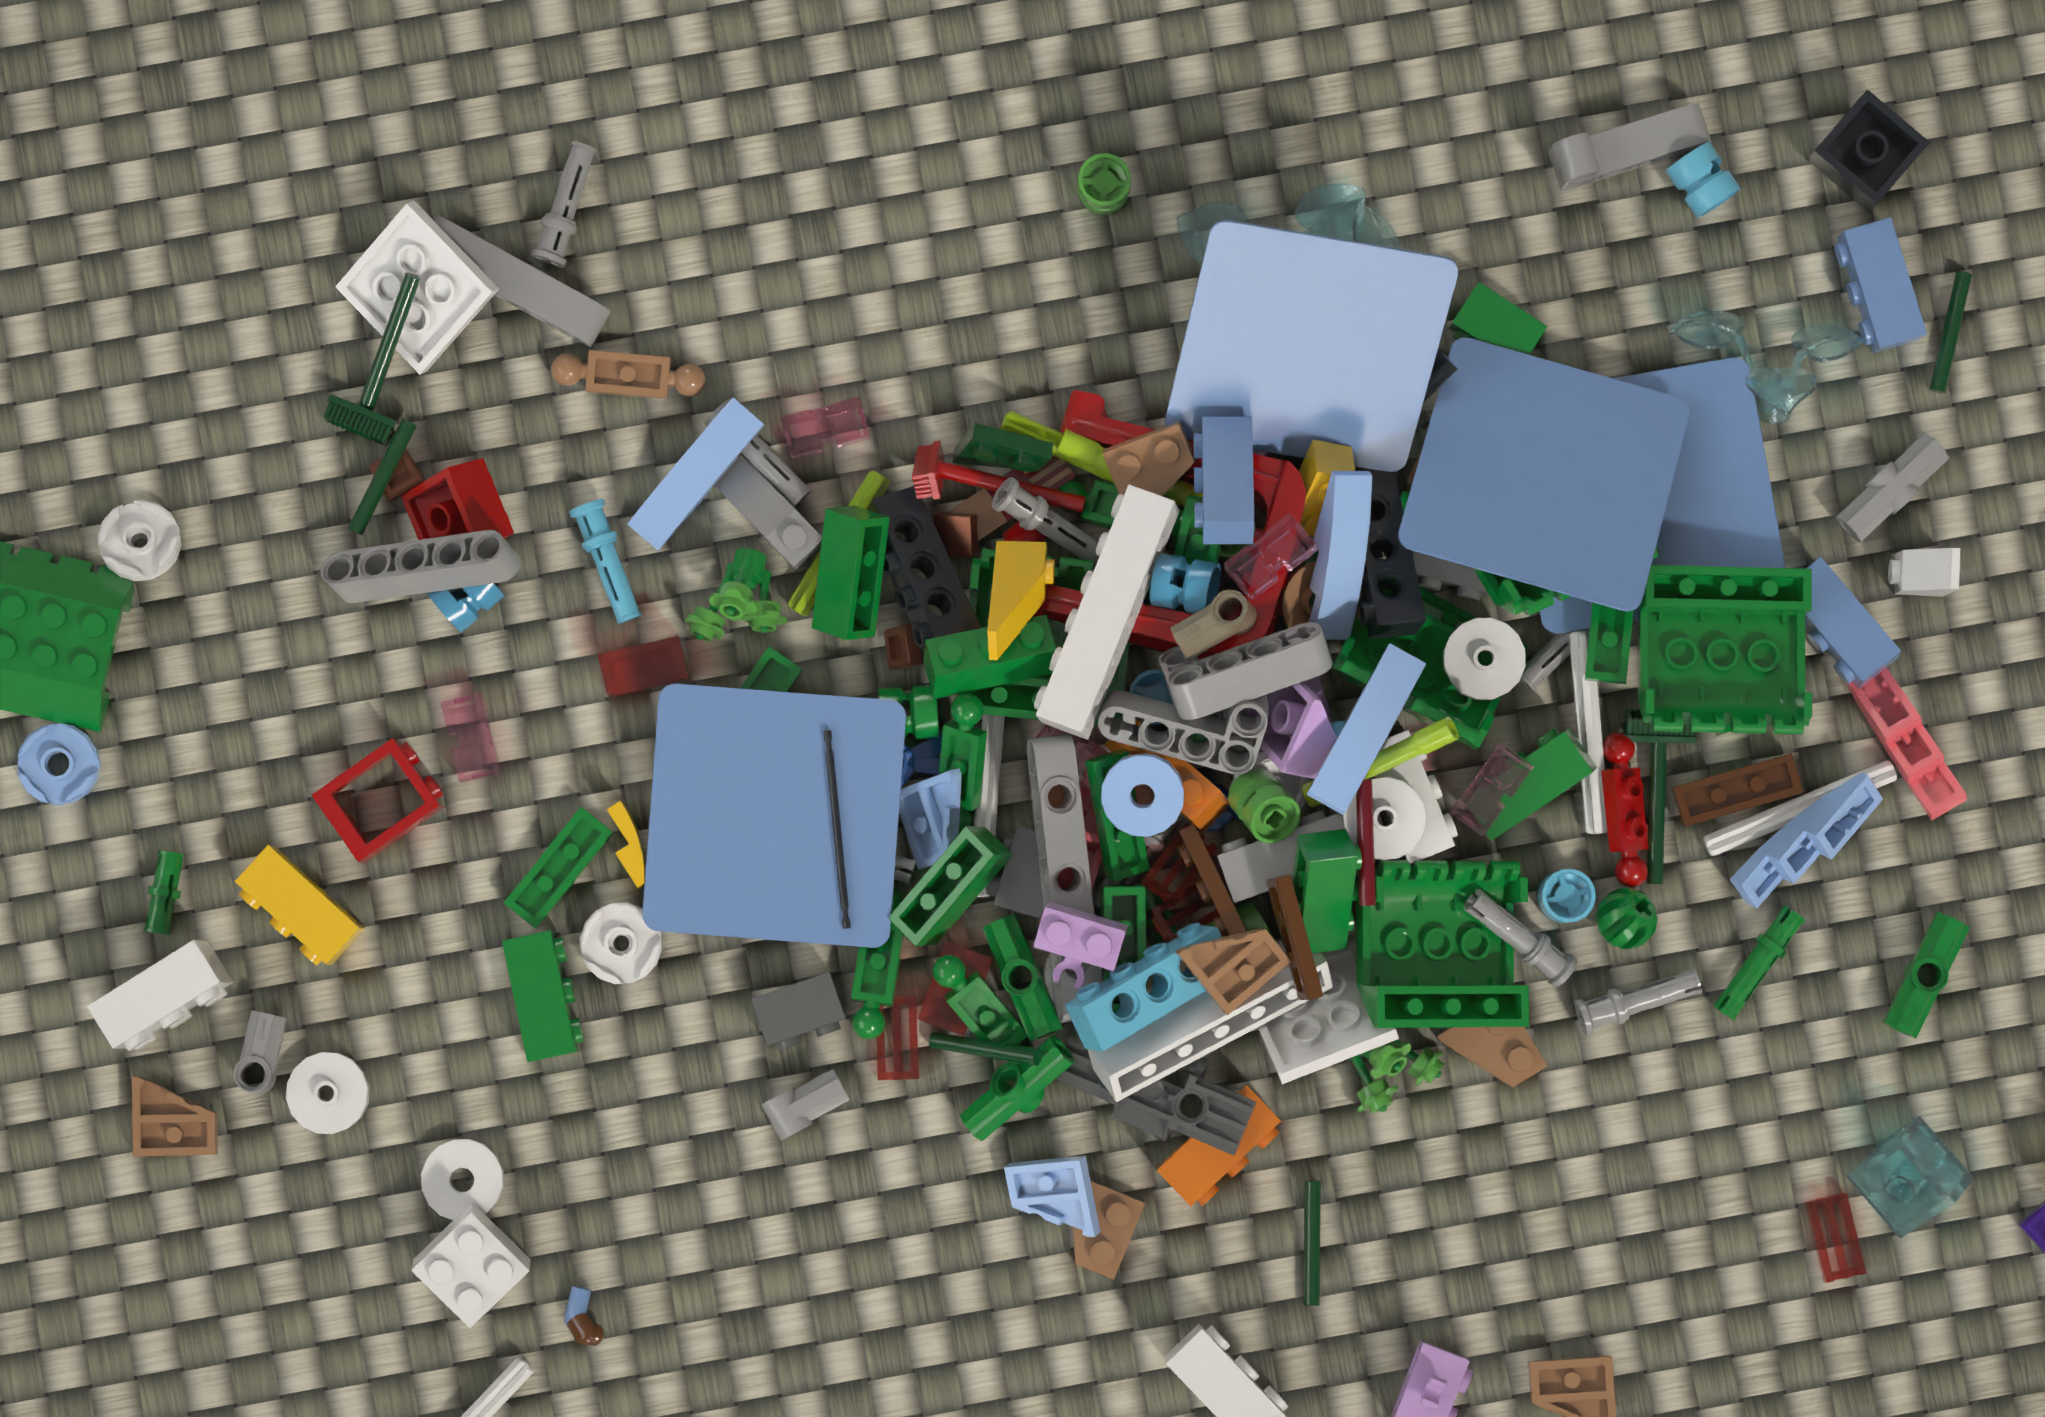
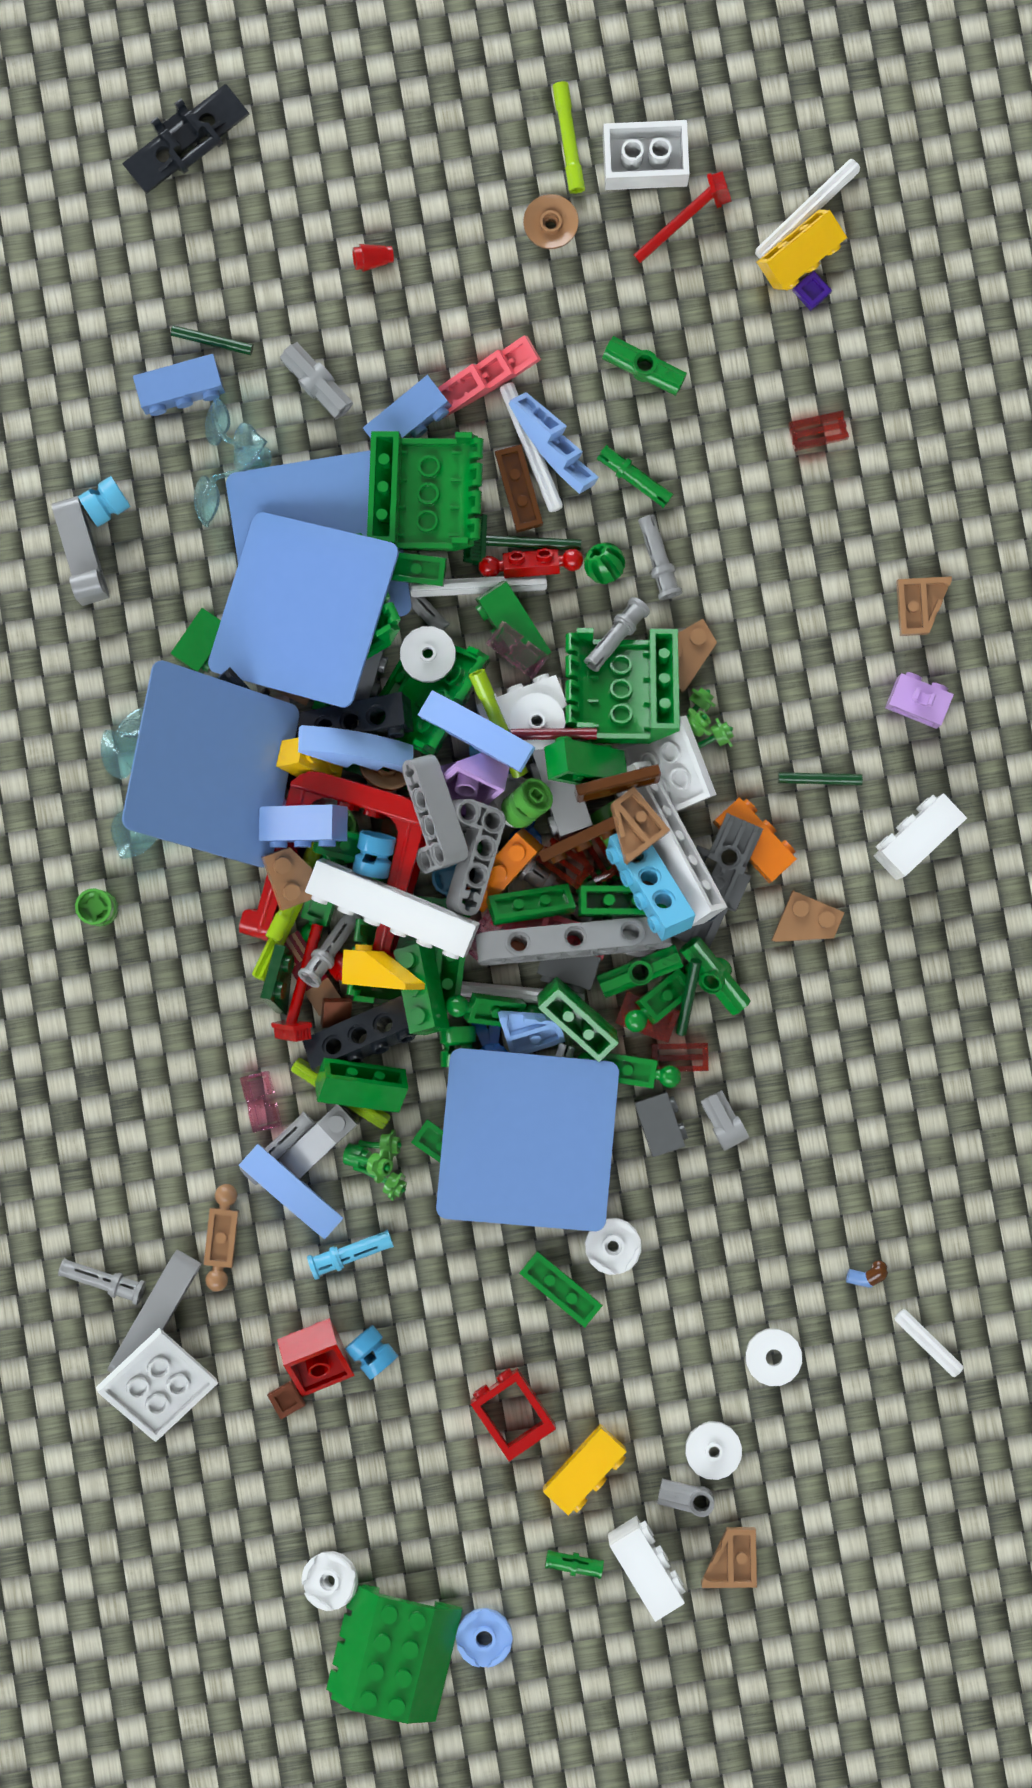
camera: 85 degrees left, 0 degrees up
light grey beam [320,530,521,603] -> none
dark green piece [323,273,421,447] -> none
dark green bar [348,418,417,535] -> none
white brick [411,1202,531,1328] -> none
clear pink piece [441,693,502,783] -> none
green brick [502,930,584,1062] -> none
clear red panel [598,635,691,698] -> none
yellow slope [607,800,646,889] -> none
black piece [823,730,851,929] -> none
copper tile [884,624,922,670] -> none
light blue wing [1004,1155,1101,1237] -> none
lavender brick [1033,901,1128,989] -> none
light blue tile [1101,753,1184,837] -> none
dark tan piece [1170,590,1257,661] -> none
clear pink piece [1224,513,1317,601] -> none
medium azure wheel [1536,869,1596,923] -> none
black brick [1806,89,1930,212] -> none
clear light blue slope [1846,1116,1975,1239] -> none
white slope [1888,548,1960,597] -> none

